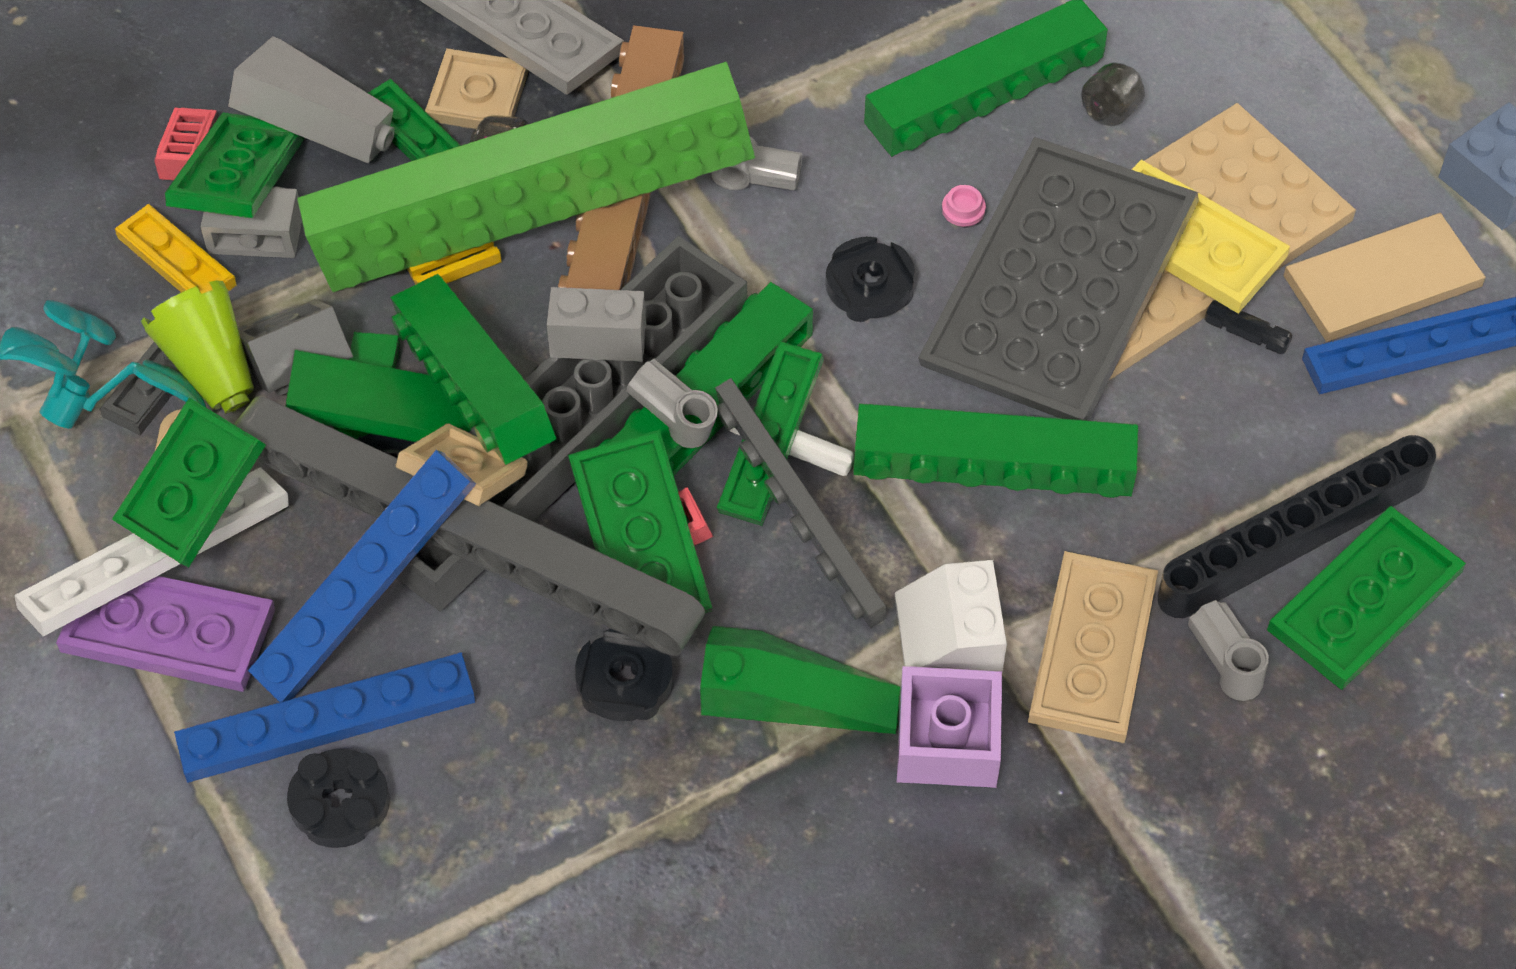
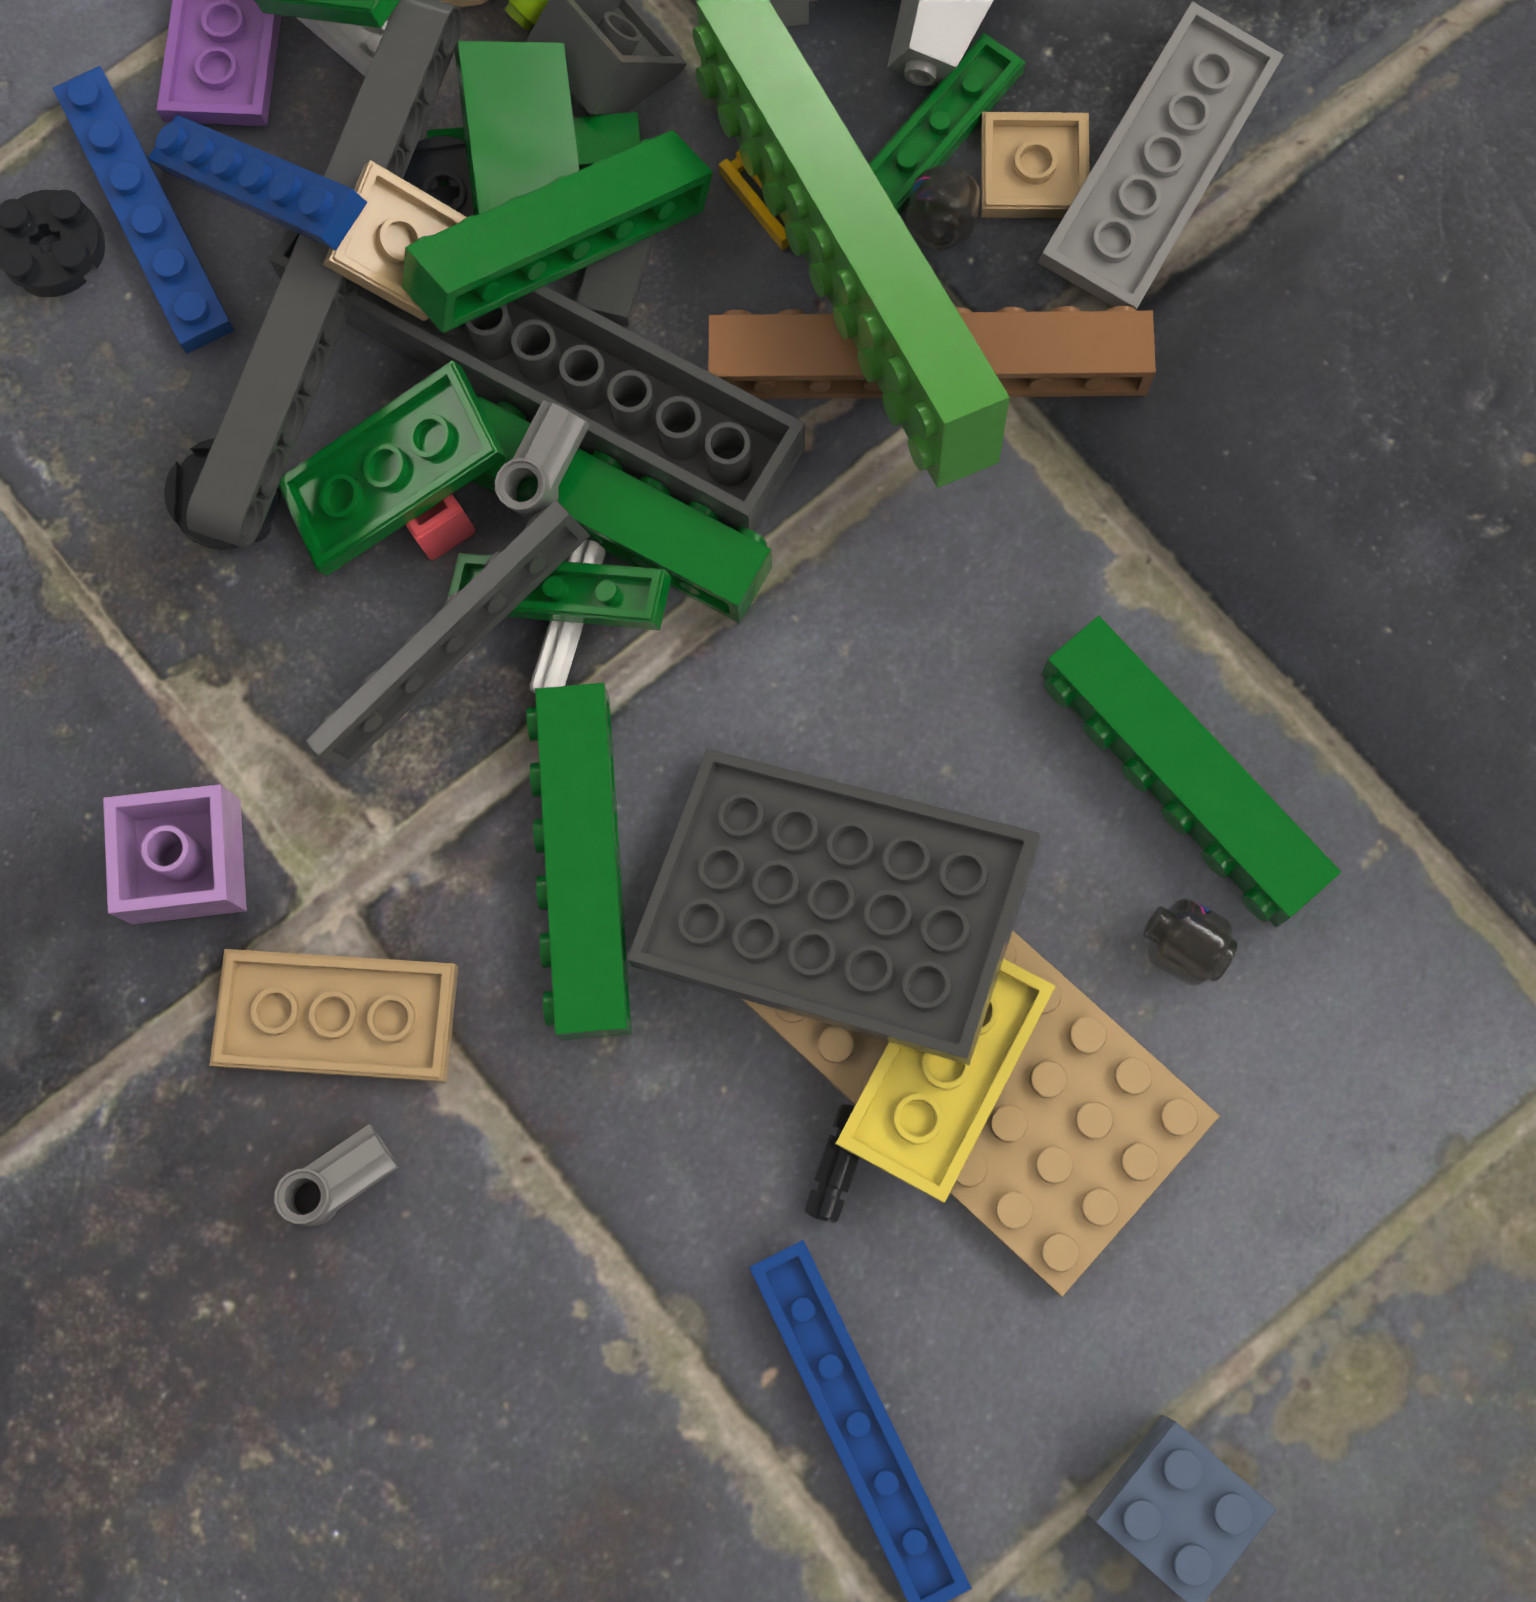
camera: 85 degrees right, 20 degrees up
light grey brick [547,287,646,362] -> none
green wedge [700,626,900,734] -> none
light grey piece [711,137,802,190] -> none
black plate [825,236,915,322] -> none
white slope [895,560,1007,671] -> none
bright pink plate [942,185,986,227] -> none
black beam [1157,435,1436,618] -> none
green plate [1267,506,1466,690] -> none
tan tile [1283,213,1486,342] -> none

